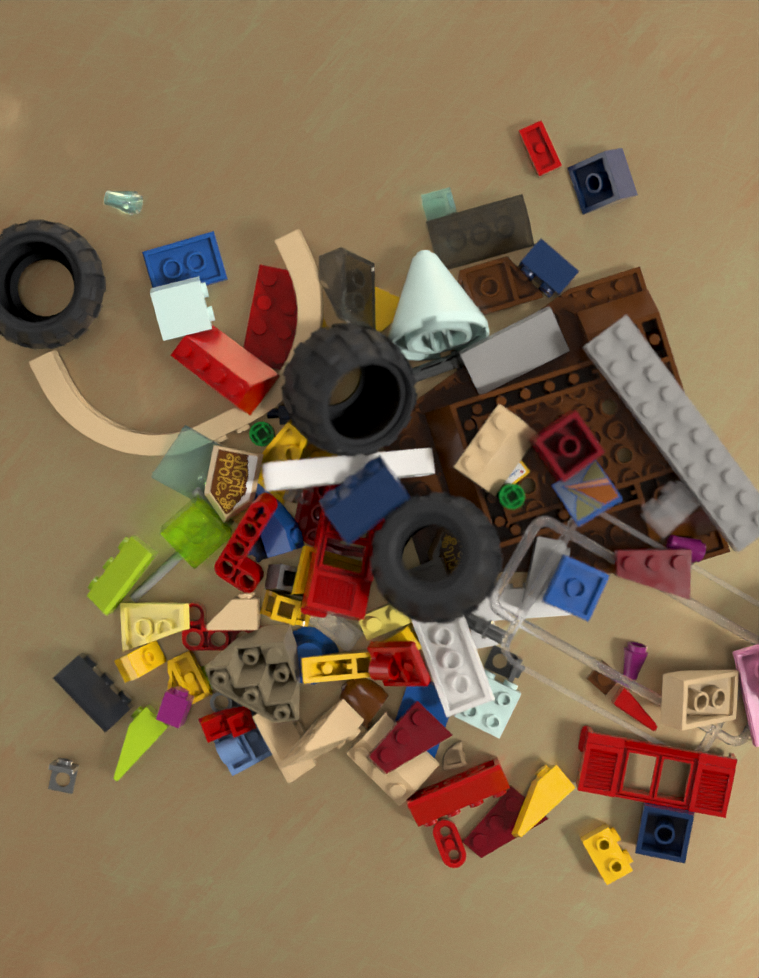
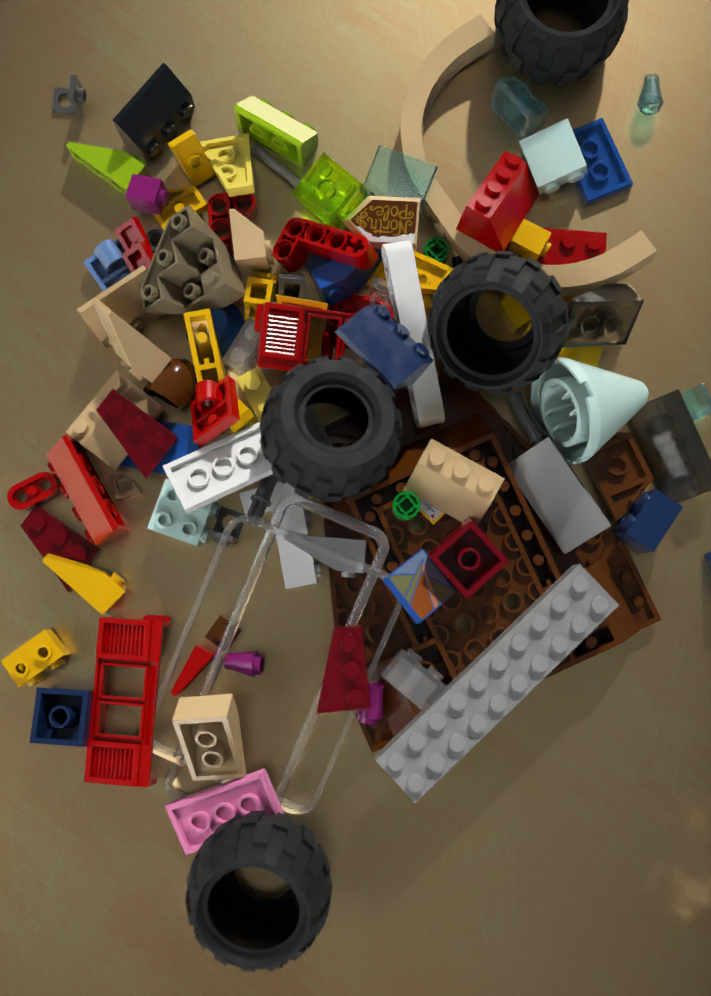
camera: 80 degrees right, 5 degrees down
blue tile [542,554,610,622] -> none
none -> clear light blue slope [489,76,549,140]
none -> yellow brick [508,219,552,261]

